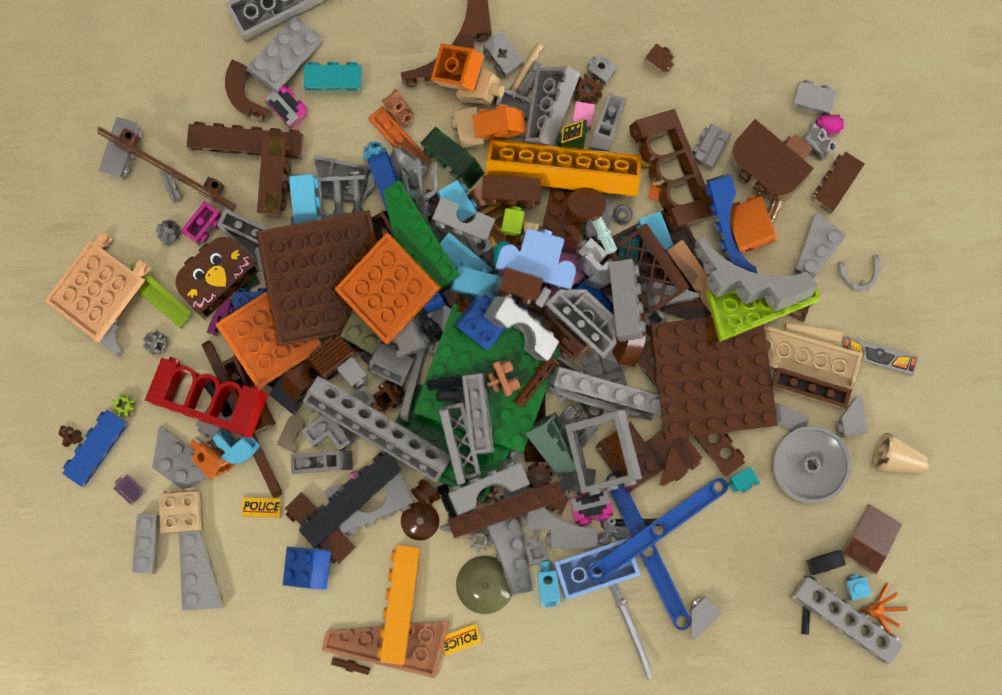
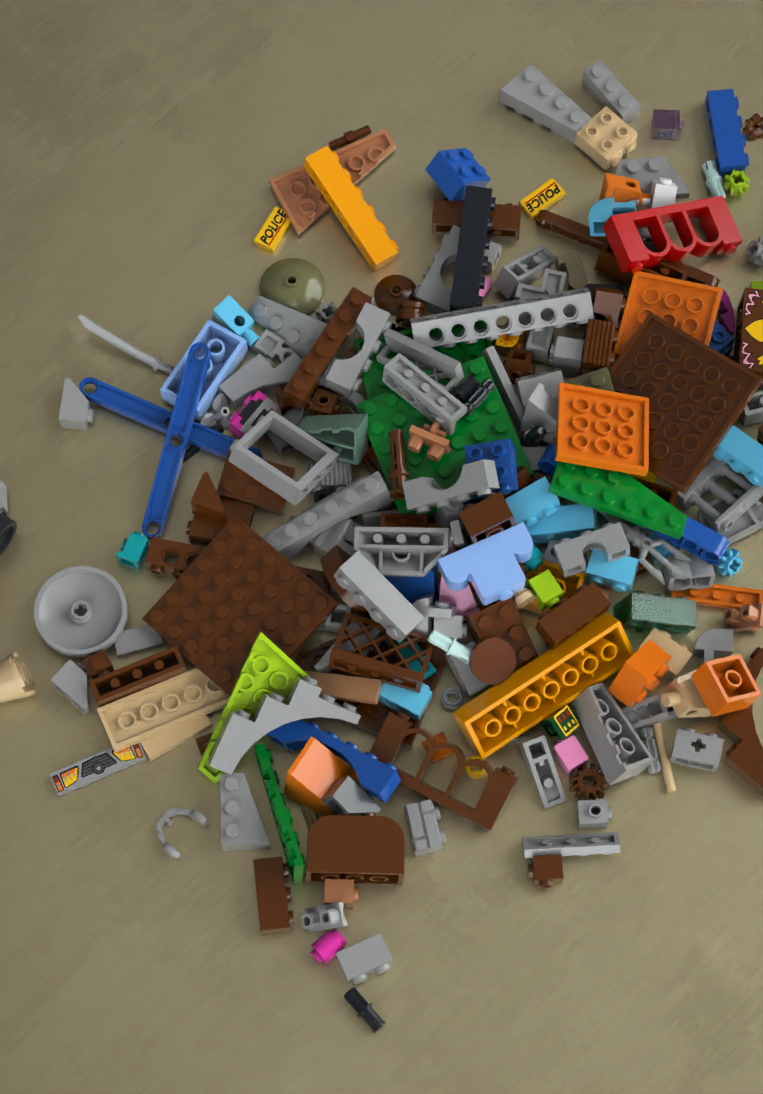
camera: 145 degrees right, 15 degrees down
none -> reddish brown brick [83,649,114,680]
none -> green wing [254,742,306,885]
none -> slope [321,775,381,816]
none -> black axle [344,987,386,1033]
none -> light grey plate [522,832,621,859]
none -> white brick [649,177,677,209]
none -> light grey brick [692,628,733,669]
none -> light aqua axle [702,160,726,198]

